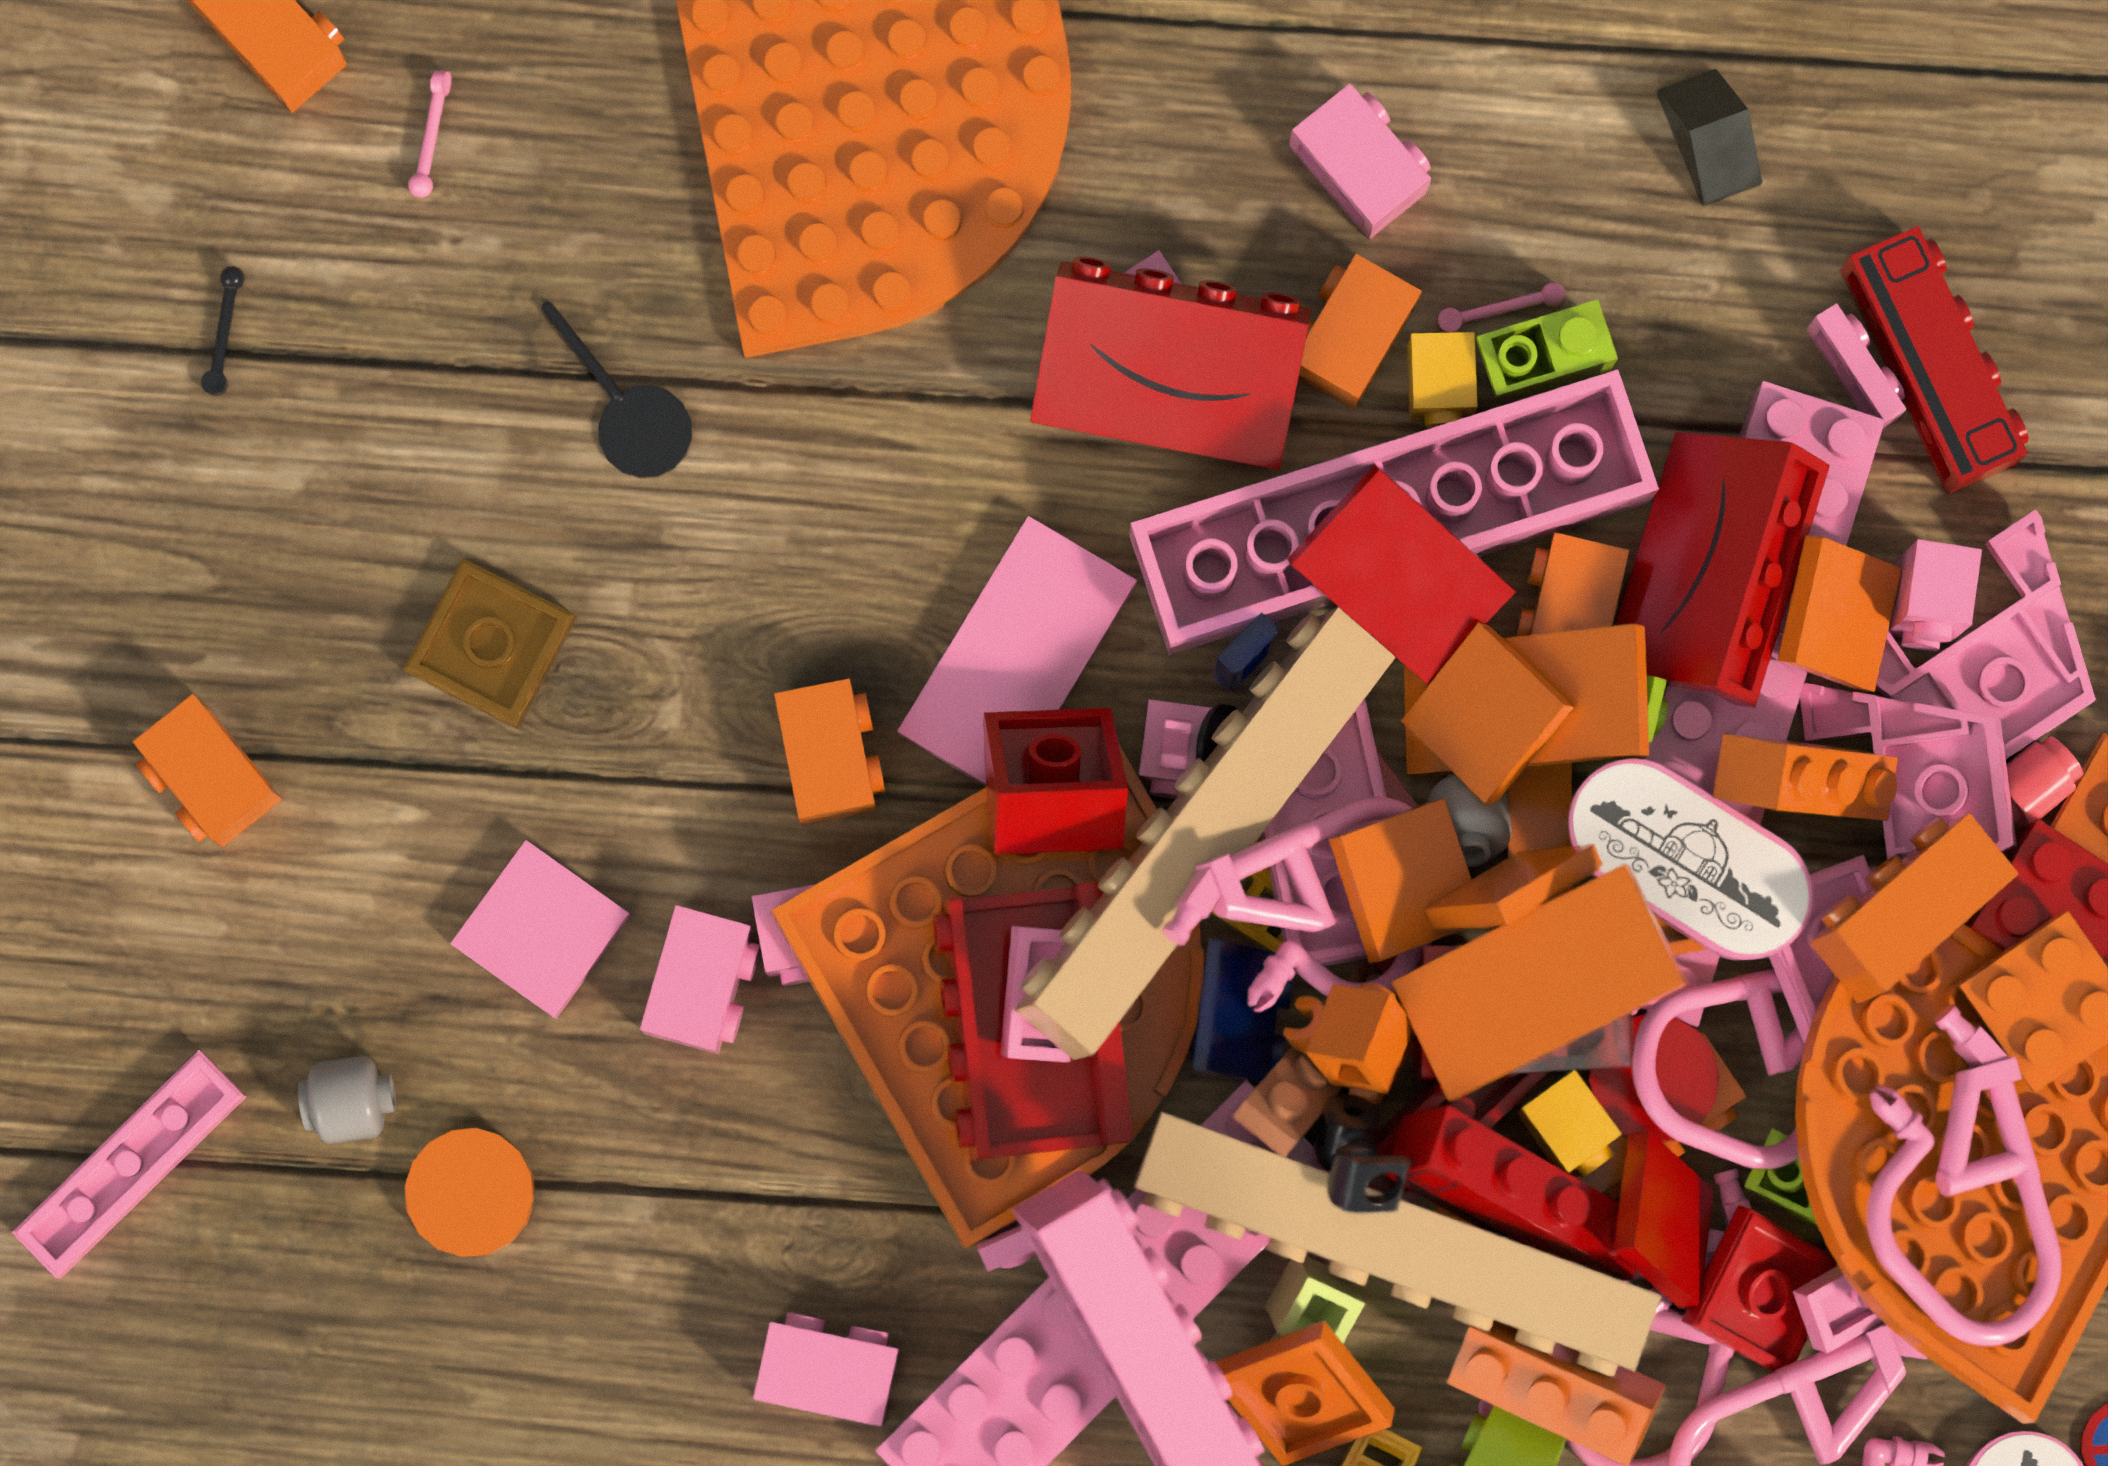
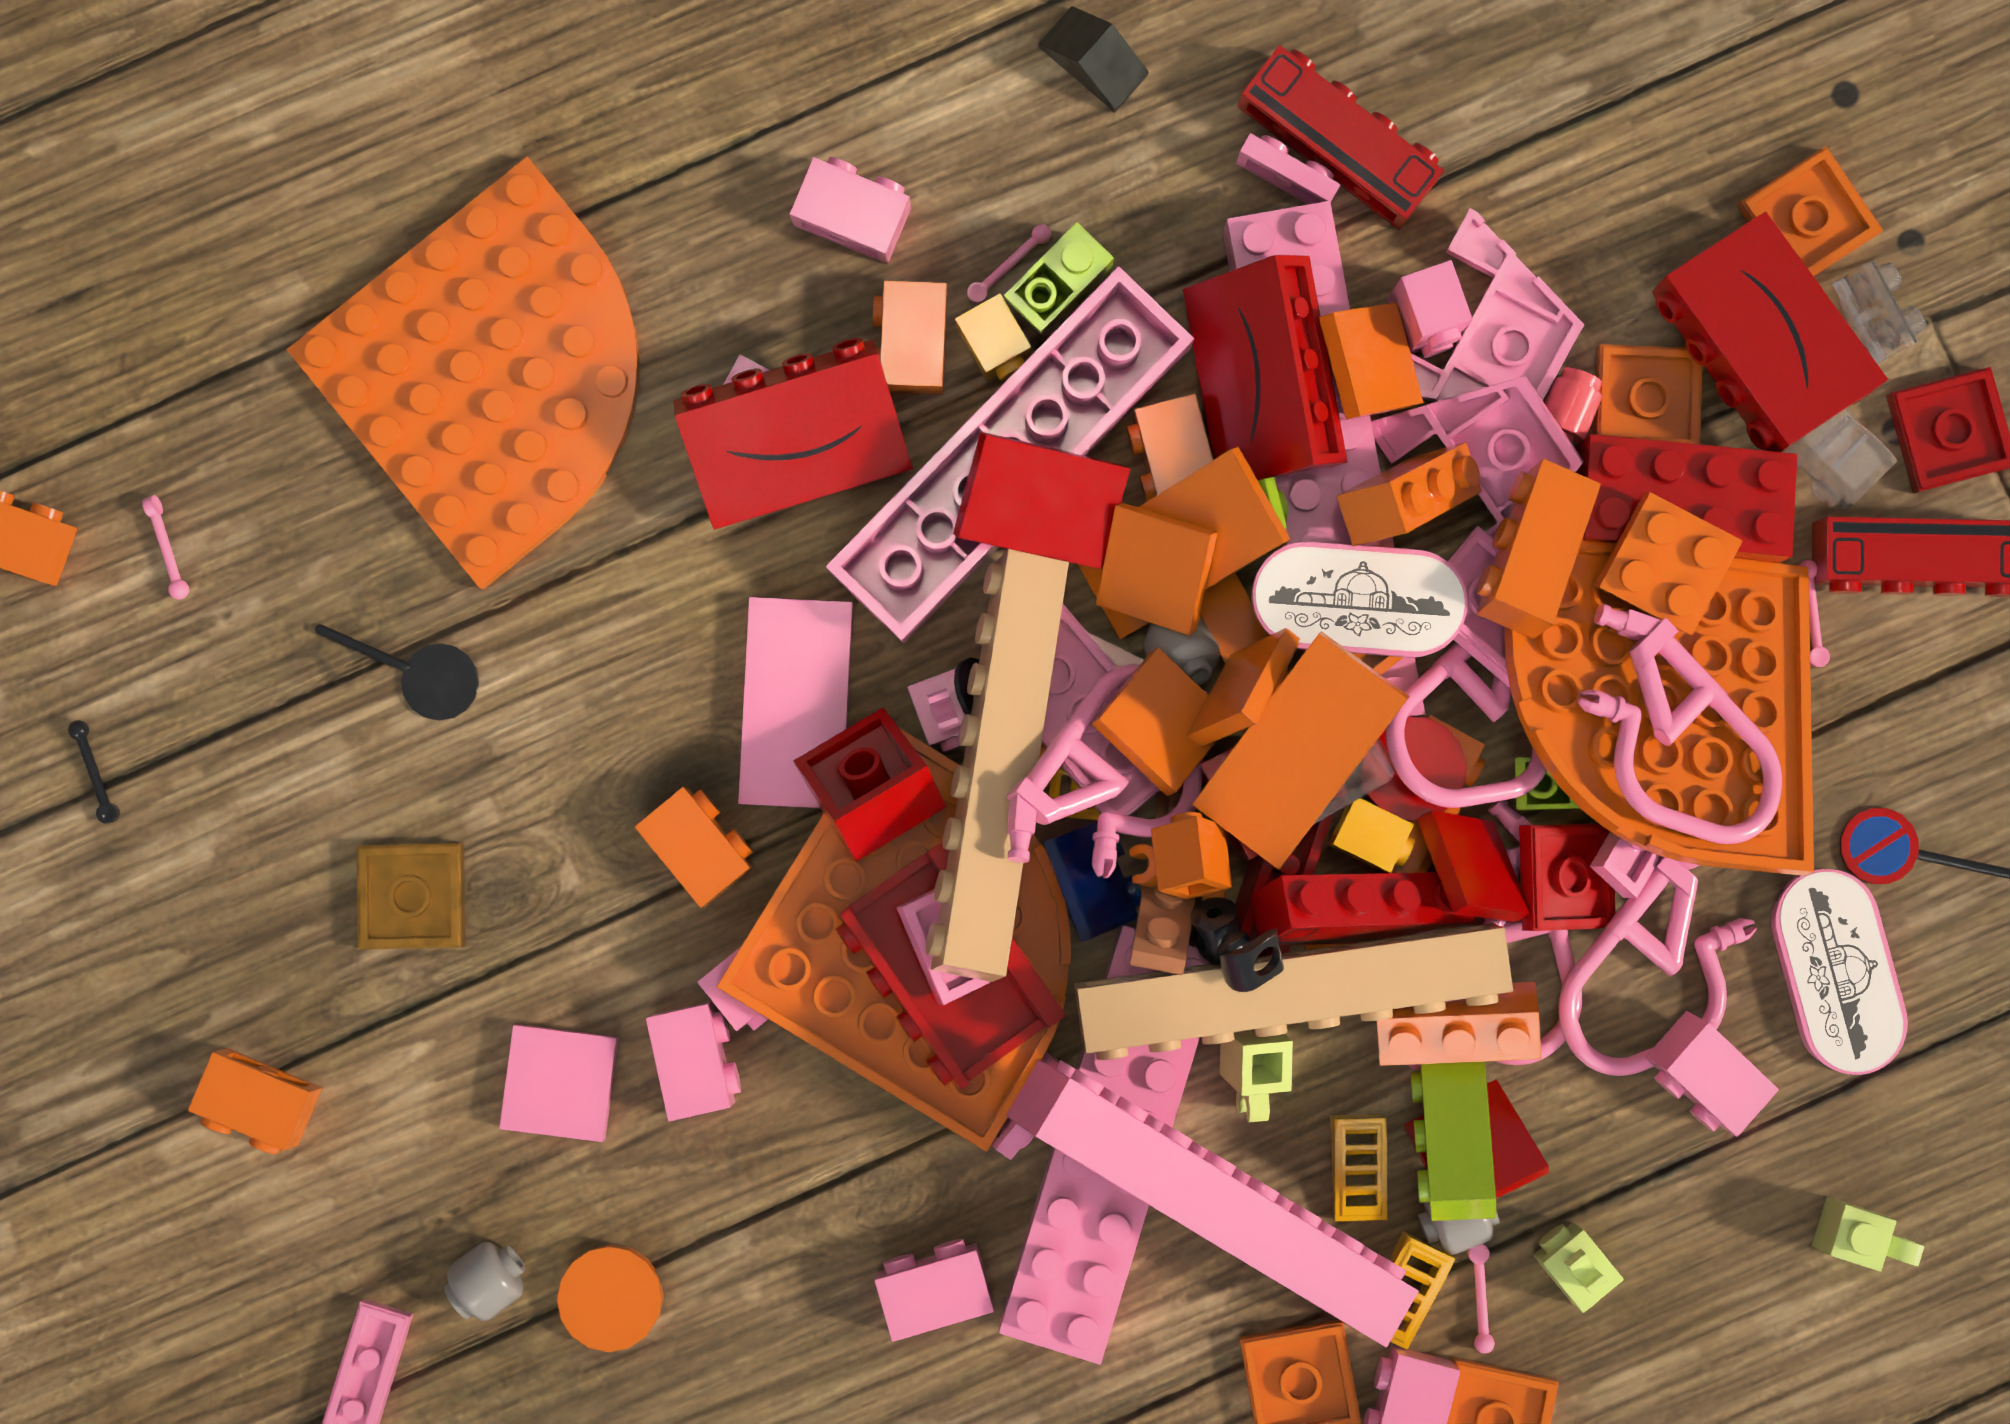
camera: 25 degrees left, 5 degrees up
clear blue tile [1212,612,1278,692] -> none
orange plate [1215,1320,1395,1466] -> none

